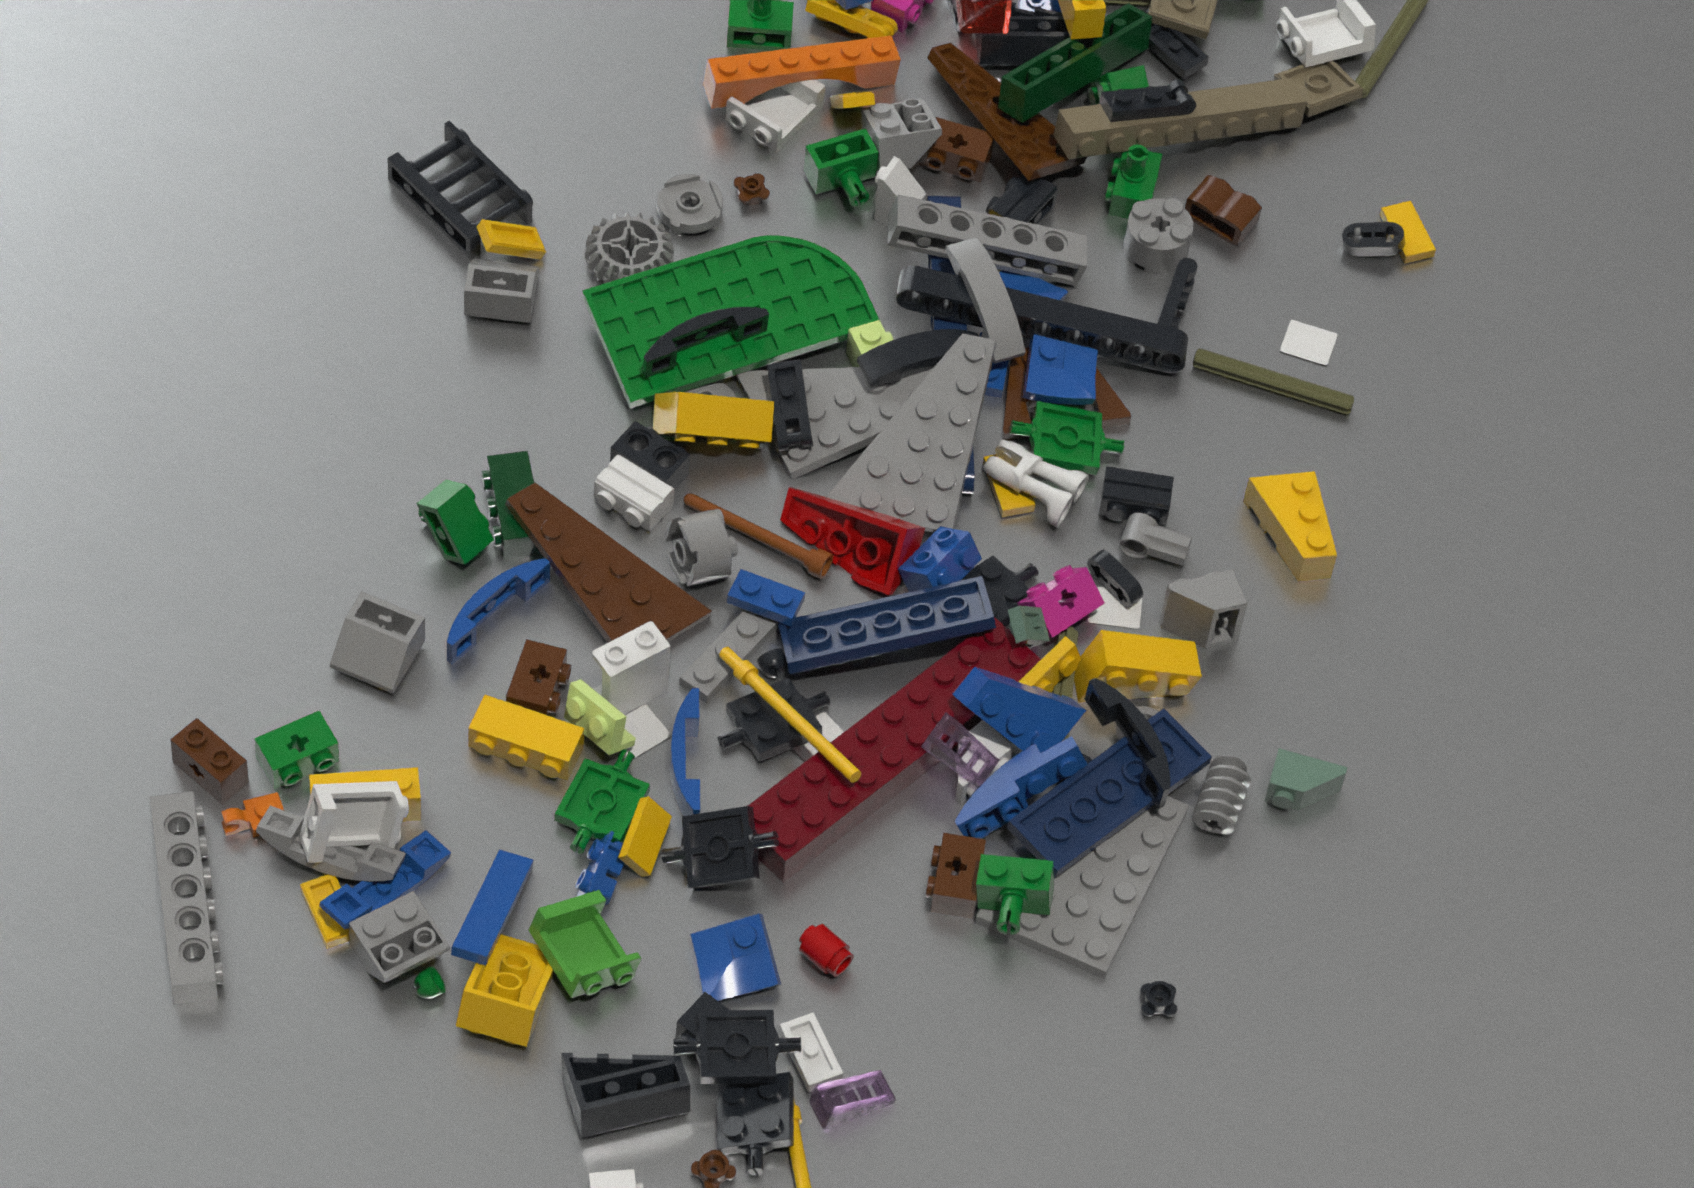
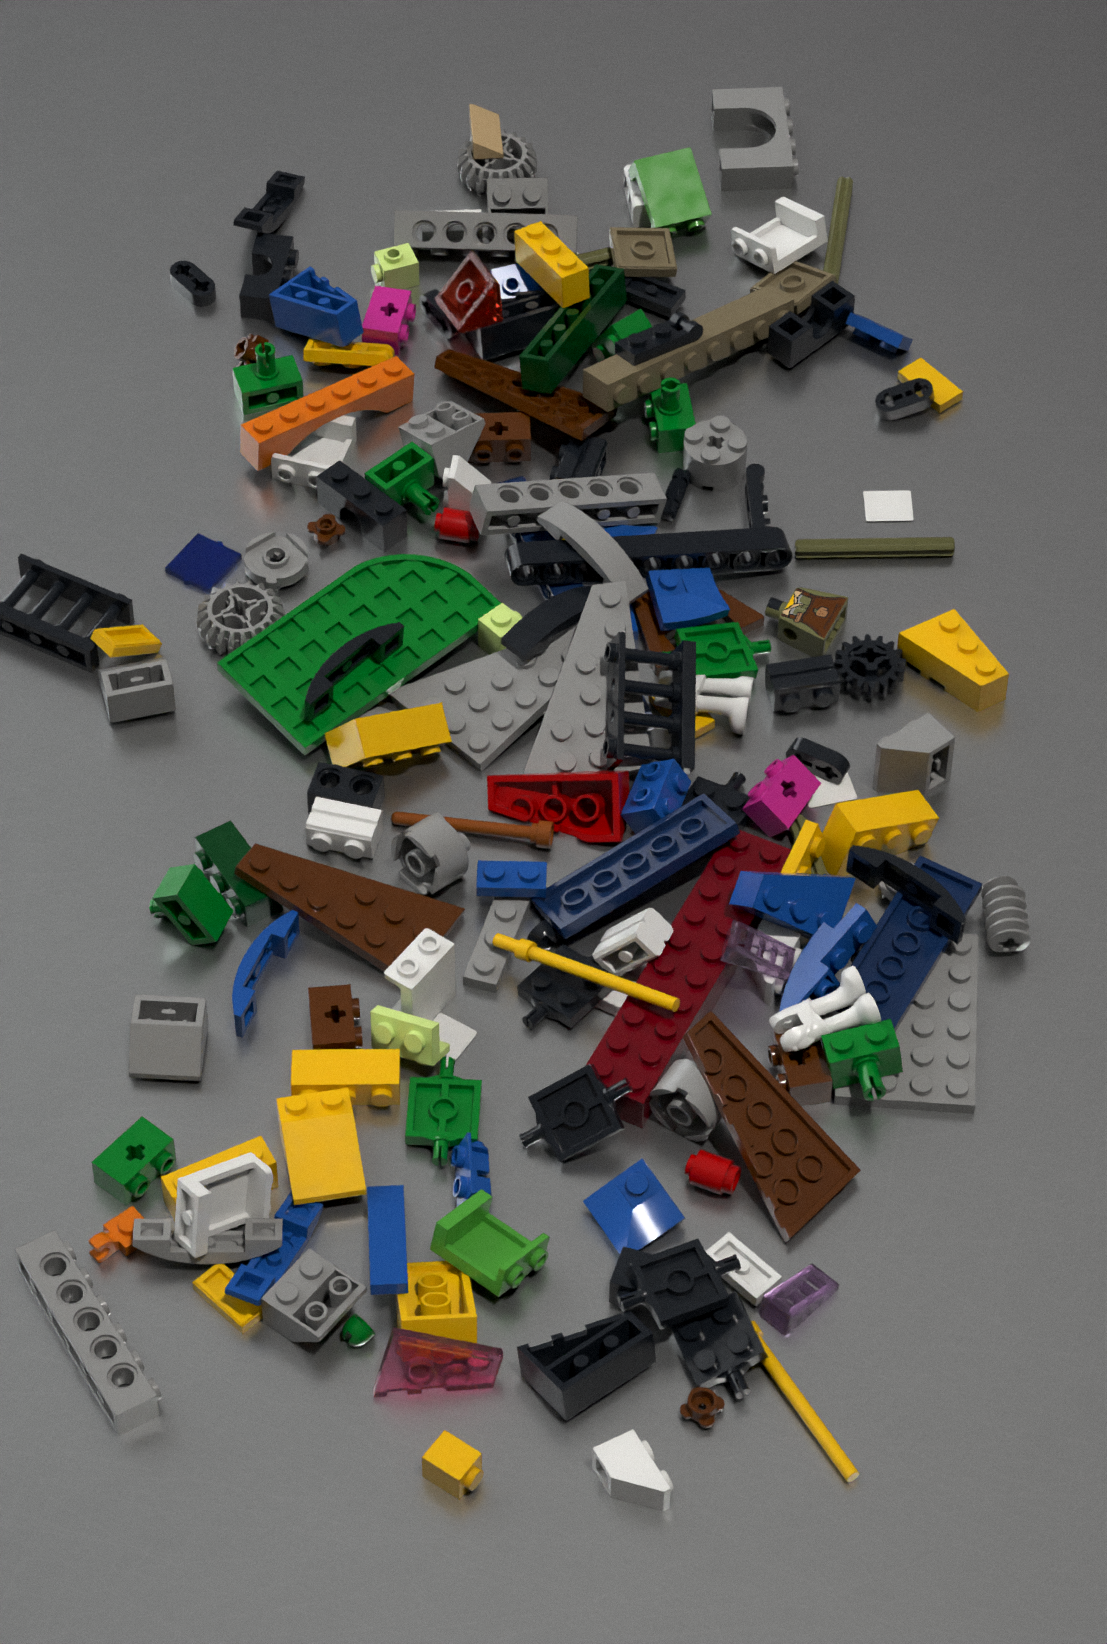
camera: 15 degrees left, 5 degrees down
reddish brown brick [170,718,249,805] -> none
yellow tile [618,796,672,877] -> none
blue slope [670,688,700,816] -> none
black plate [767,359,813,451] -> none
yellow tile [830,92,875,109] -> none
sand green bracket [1008,606,1050,649] -> none
light grey piece [1119,513,1192,566] -> none
black plate [1140,981,1178,1017] -> none
reddish brown brick [1185,175,1262,246] -> none
sand green slope [1264,748,1348,811] -> none
none -> clear blue piece [165,533,242,593]
none -> yellow slope [276,1088,367,1205]
none -> black arch [316,460,407,553]
none -> clear pink wing [373,1327,503,1397]
none -> yellow brick [422,1430,484,1500]
none -> red brick [434,507,480,544]
none -> white brick [592,907,674,977]
none -> black fence [603,632,696,776]
none -> light grey brick [649,1059,723,1141]
none -> black axle [661,468,691,521]
none -> reddish brown wing [683,1011,861,1243]
none -> torso [765,587,848,657]
none -> black arch [767,281,855,368]
none -> white piece [769,966,881,1052]
none -> black gear [834,634,906,698]
none -> blue plate [845,312,913,353]

